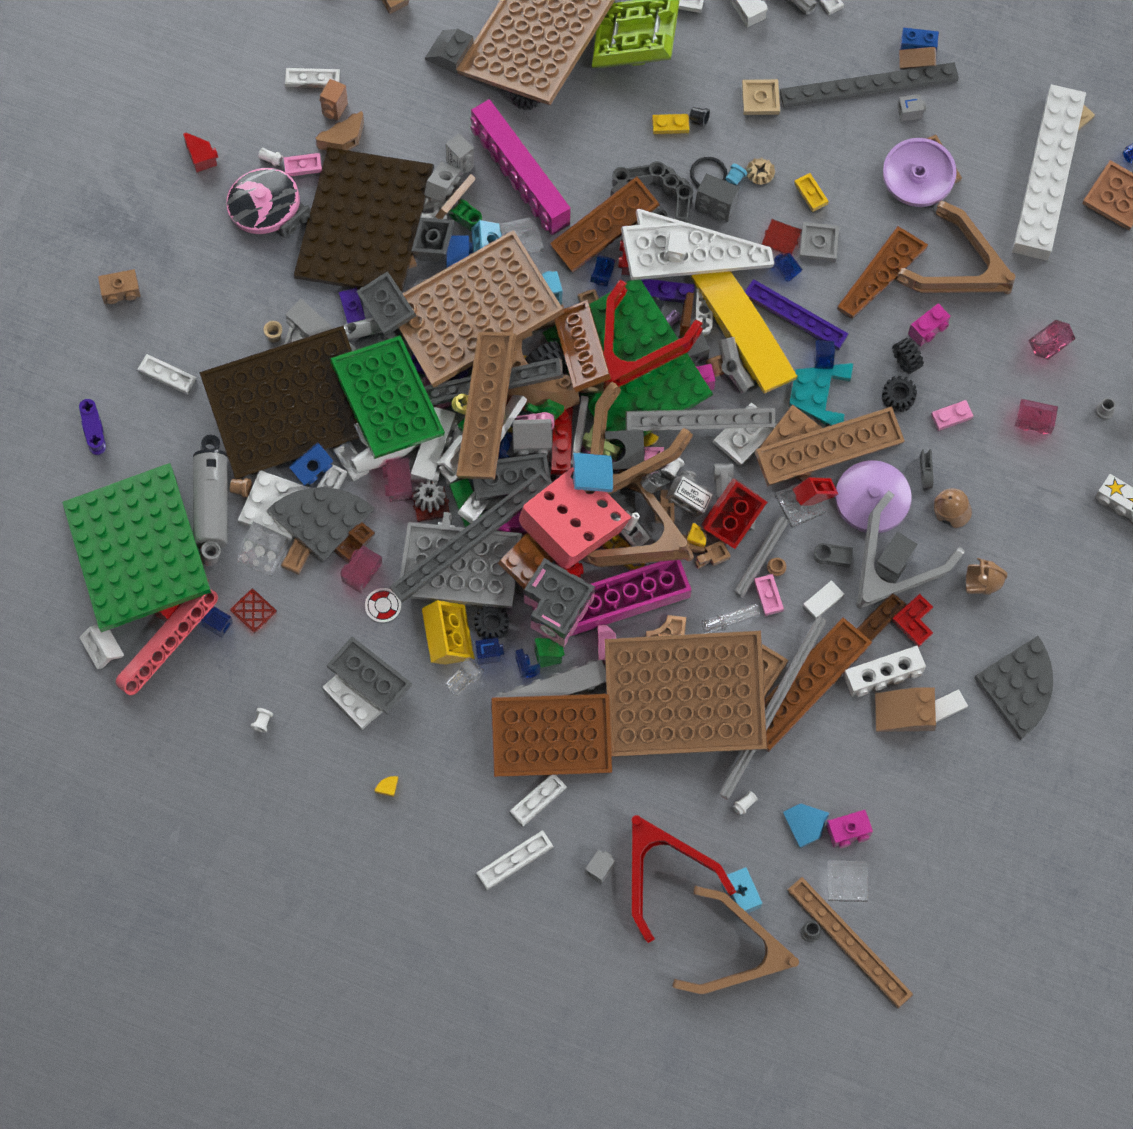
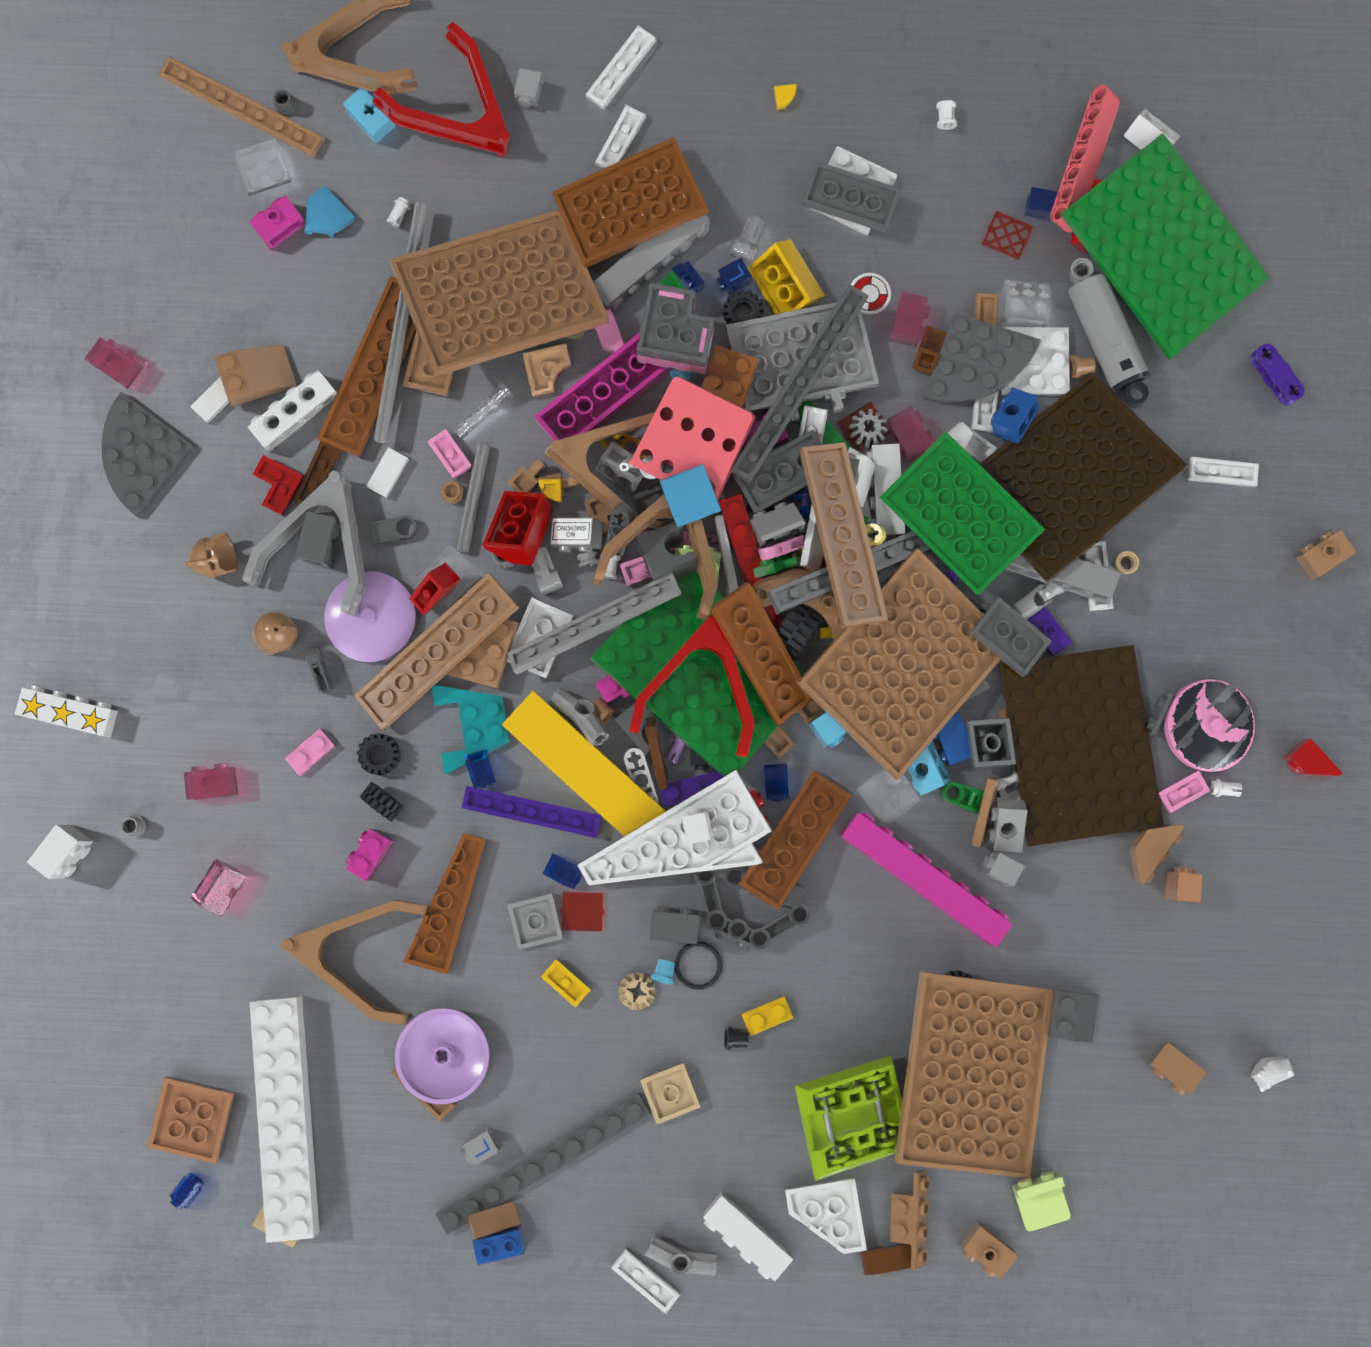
camera: 165 degrees right, 15 degrees up
white tile [285,68,340,88] -> none
none -> clear pink brick [84,337,144,389]

